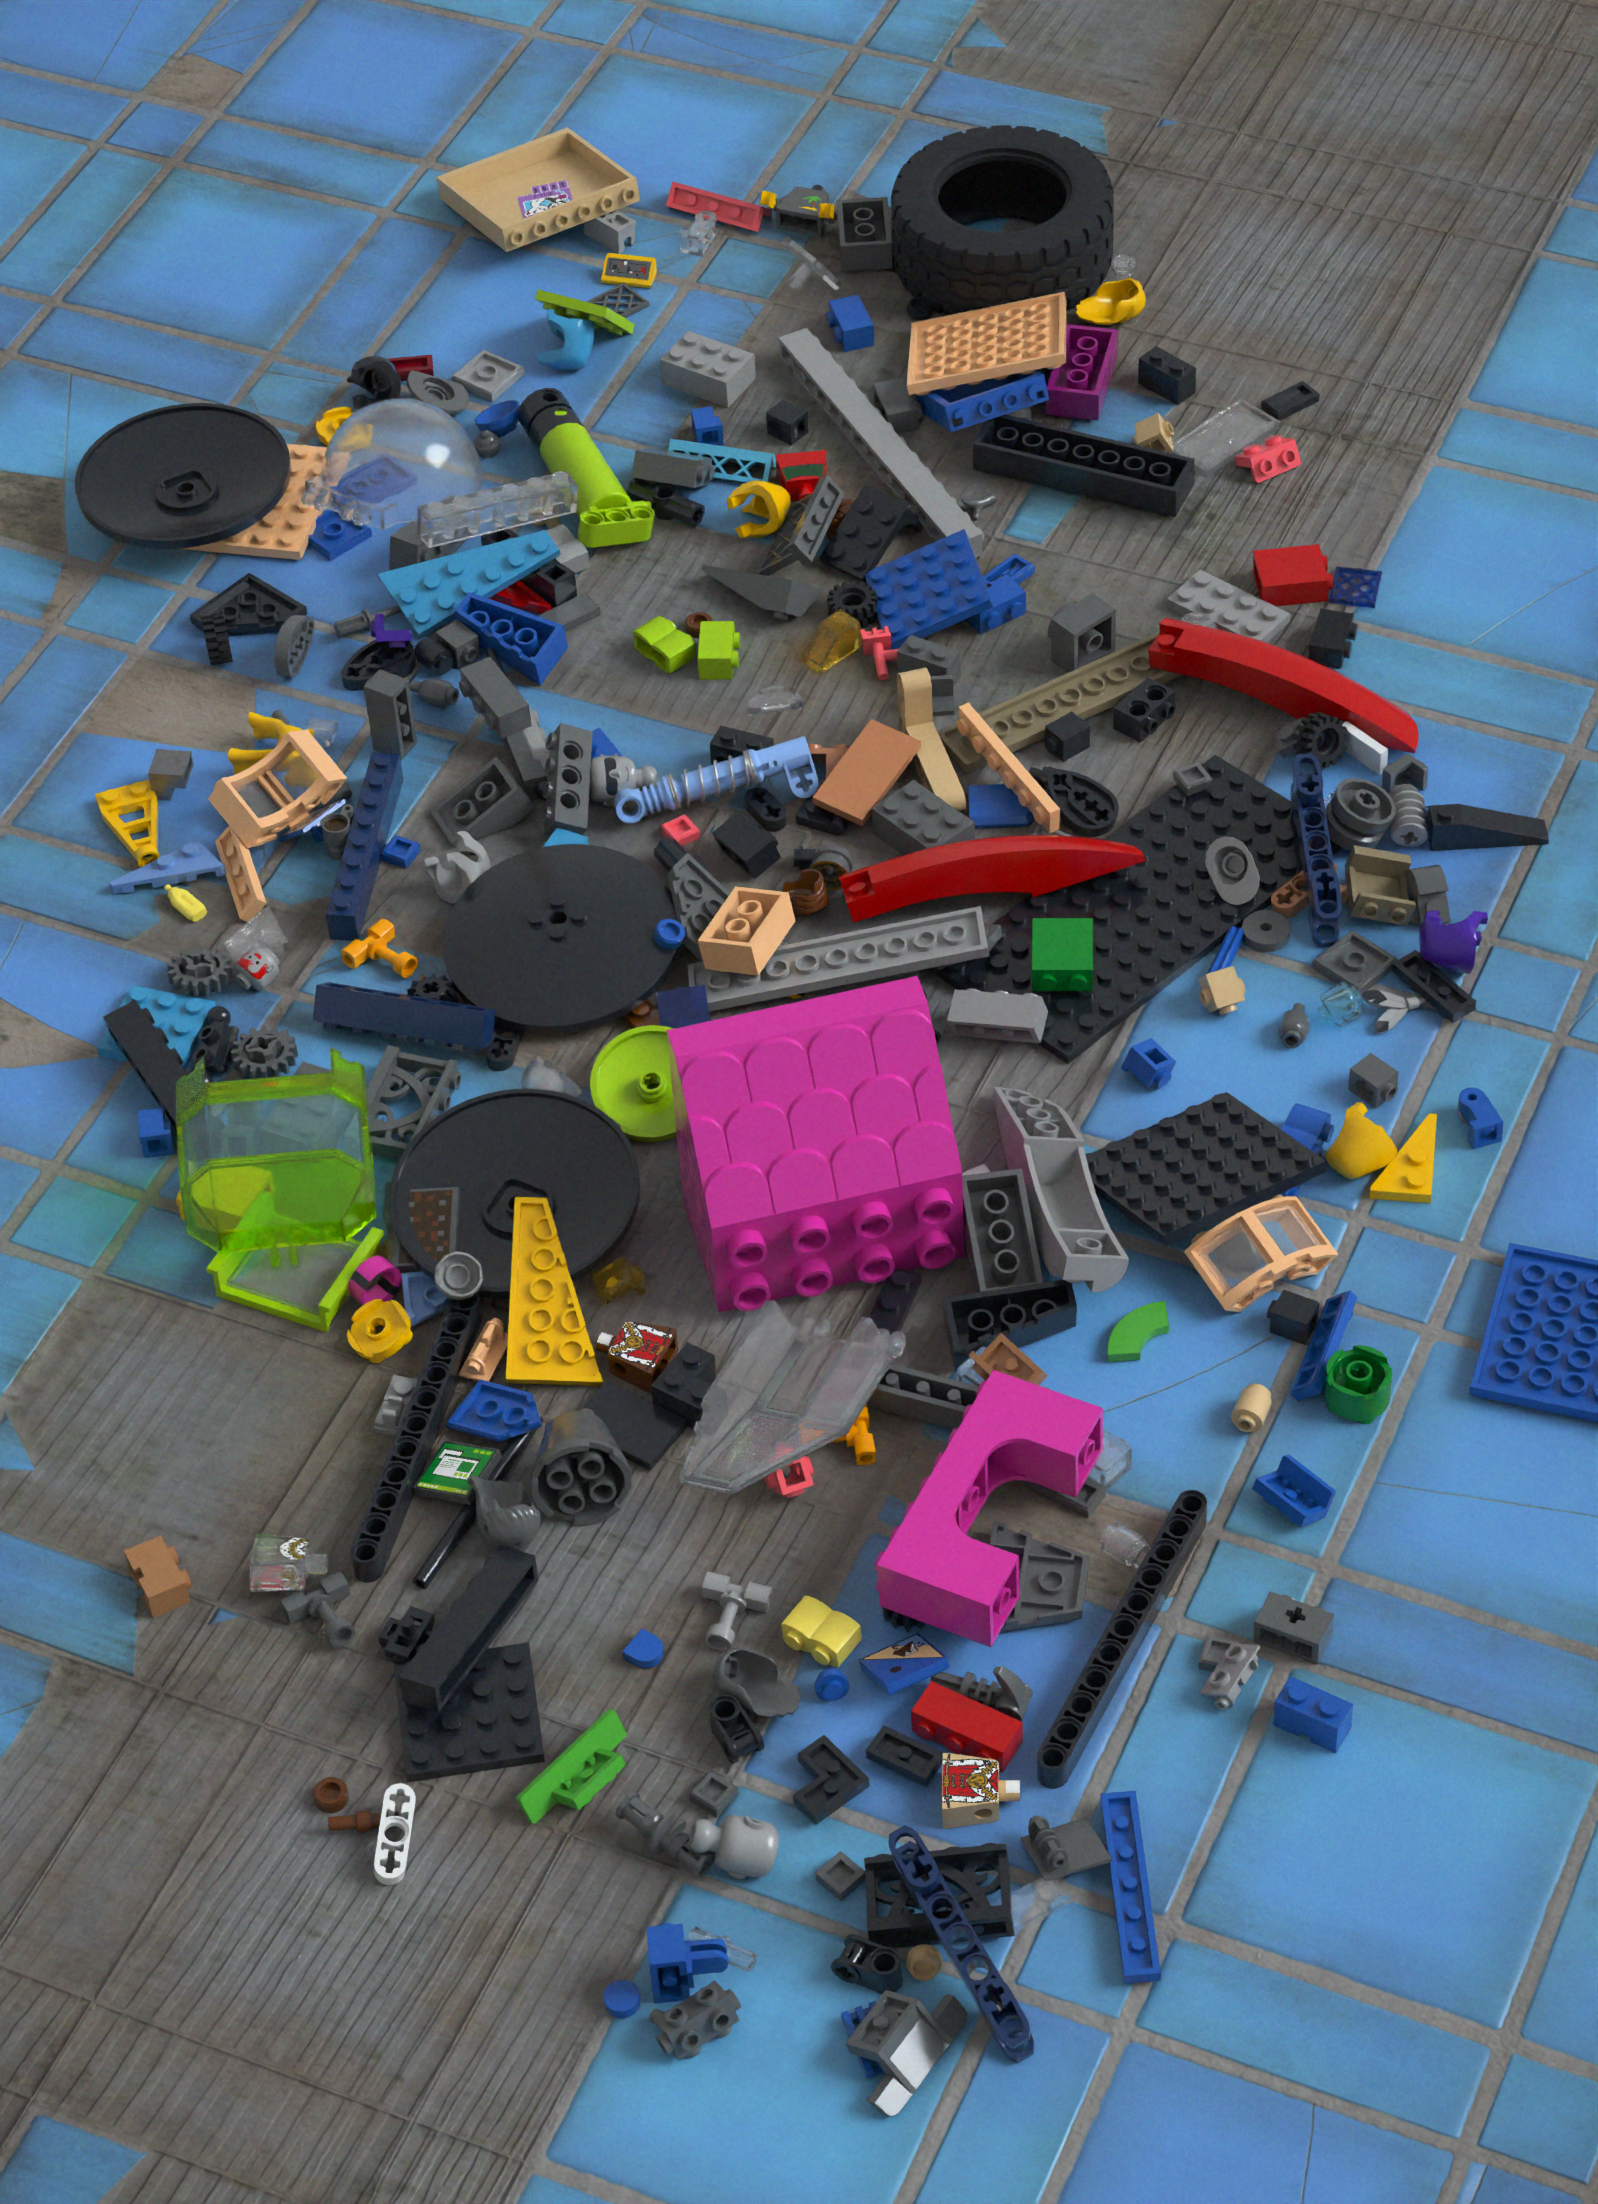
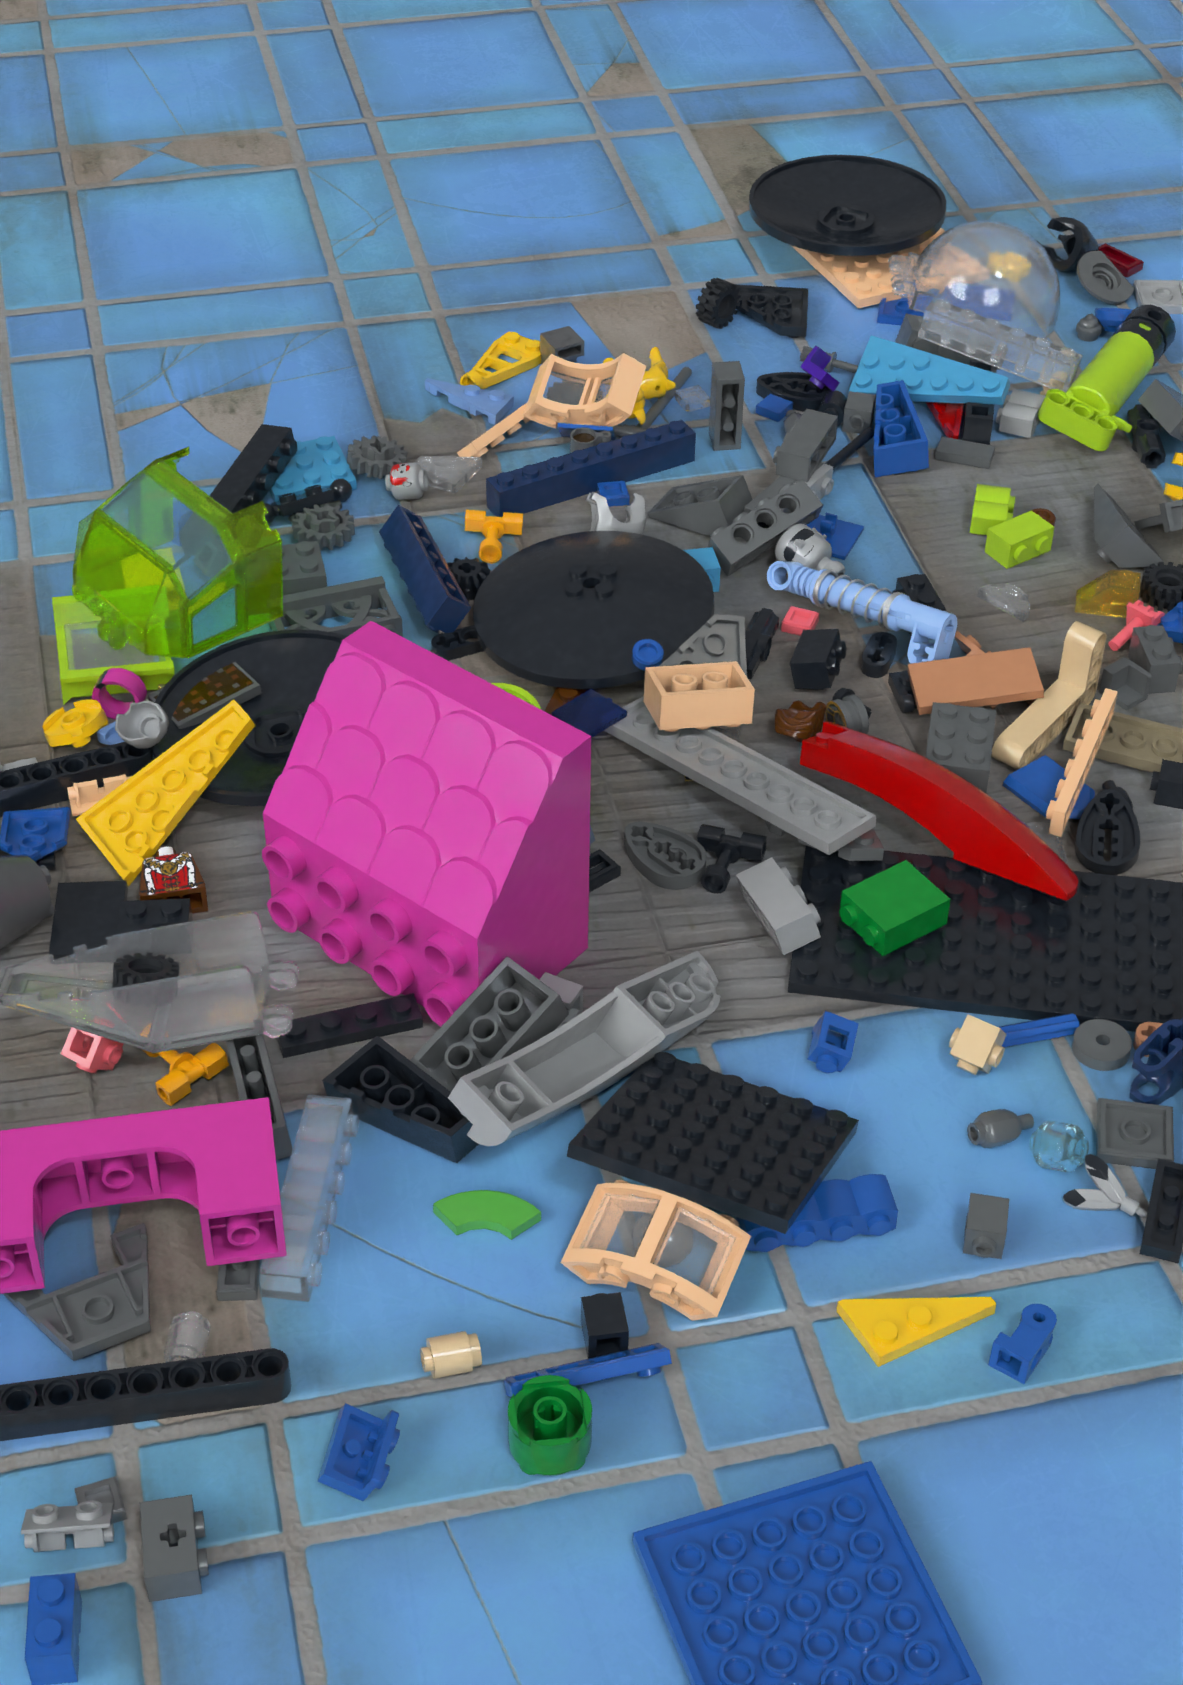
camera: 50 degrees right, 5 degrees down
light yellow piece [164,884,207,922] -> none
dark grey piece [274,615,315,677] -> none
clear yellow bracket [592,1256,647,1305] -> none
medium nougat bracket [968,1333,1048,1385] -> none
light grey piece [1205,836,1260,905] -> none
yellow piece [1324,1102,1398,1179] -> none
none -> black tyre [112,953,179,1006]

